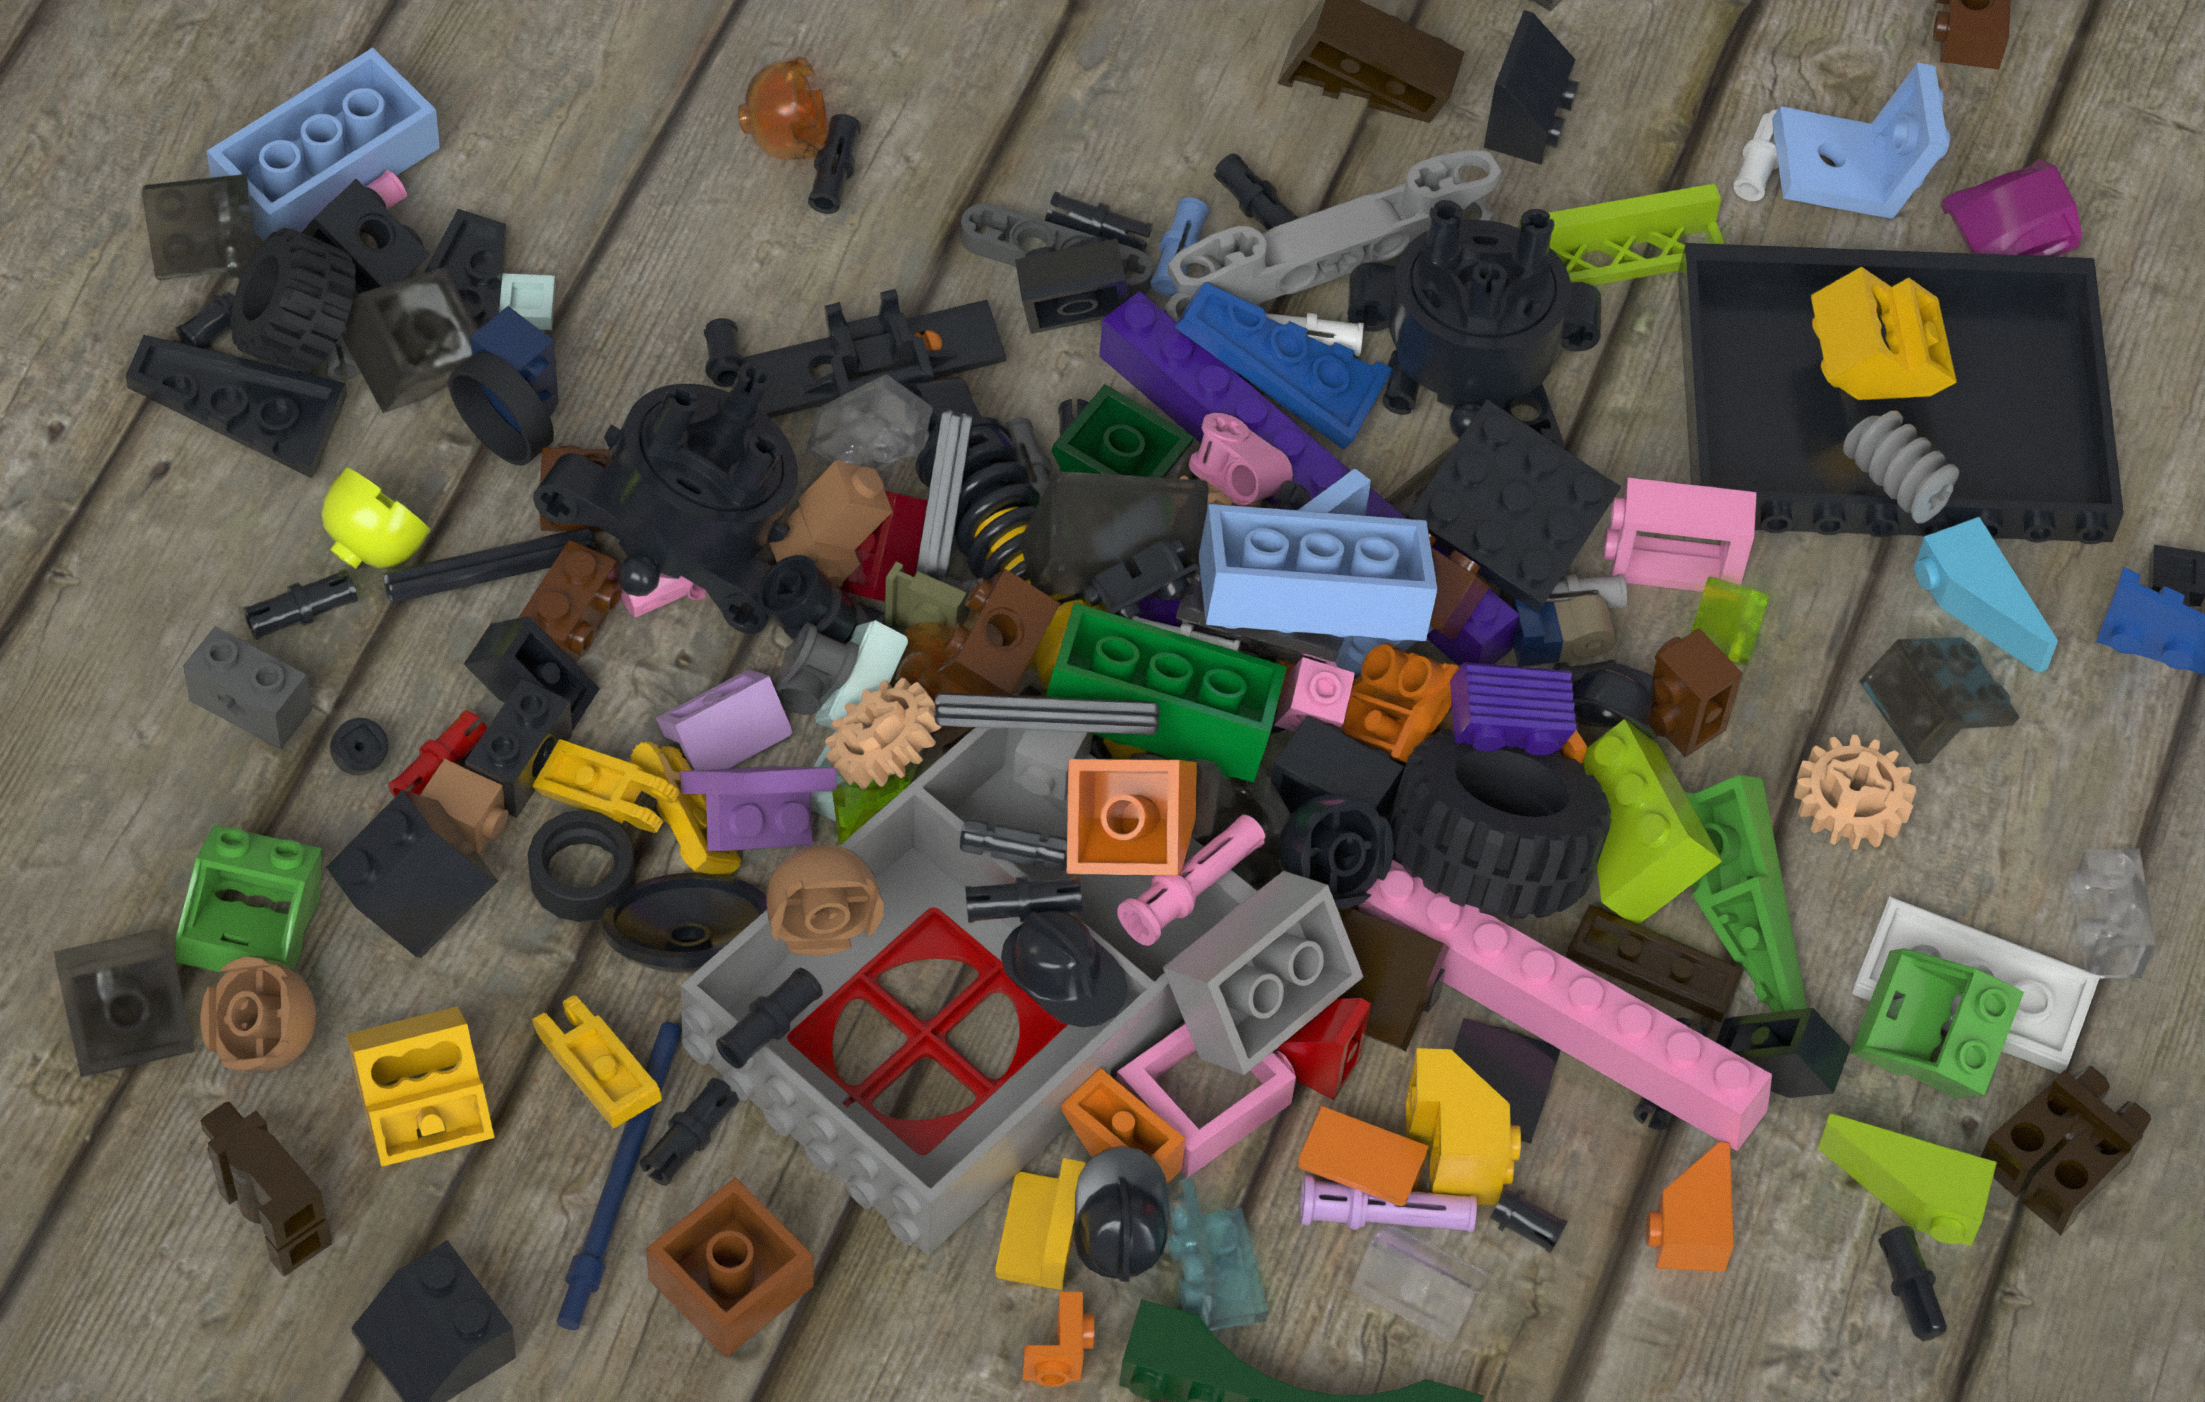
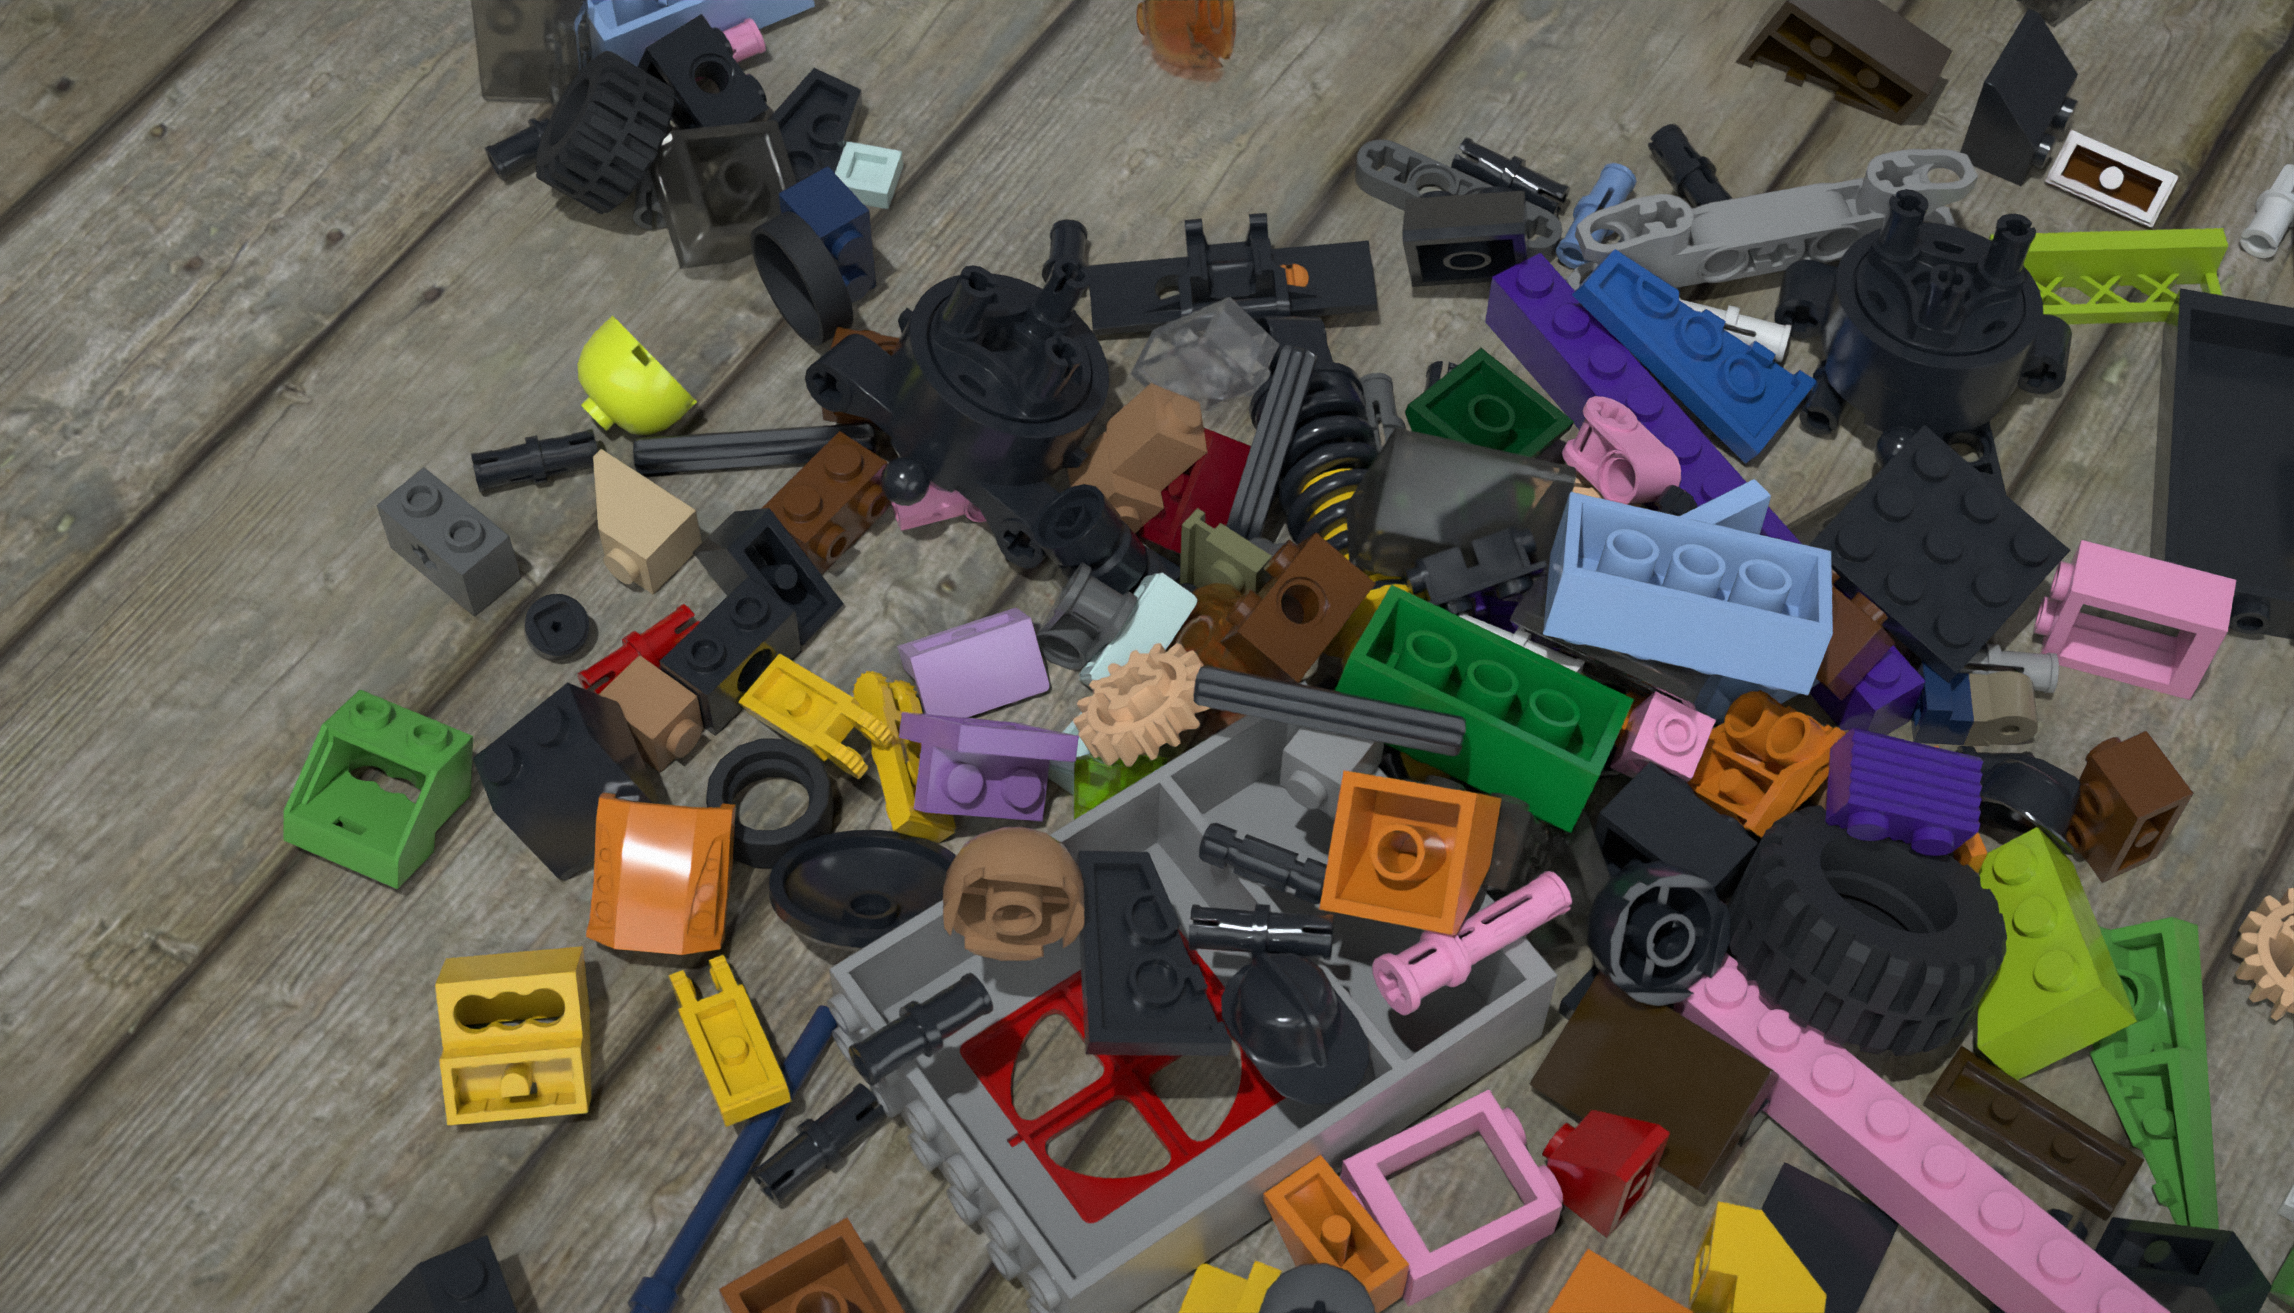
camera: 15 degrees right, 0 degrees up
clear smoke slope [54,927,195,1077] -> none
black wing [126,335,347,479] -> none
medium nougat cylinder [200,956,317,1073] -> none
dark brown hips [200,1101,332,1277] -> none
black pin [808,114,861,214] -> none
light grey brick [1163,871,1364,1075] -> none
clear neon green panel [1690,577,1770,666] -> none
none -> orange slope [586,793,736,955]
none -> tan slope [593,449,702,595]
none -> black wing [1076,850,1232,1056]
none -> slope [2045,130,2179,230]

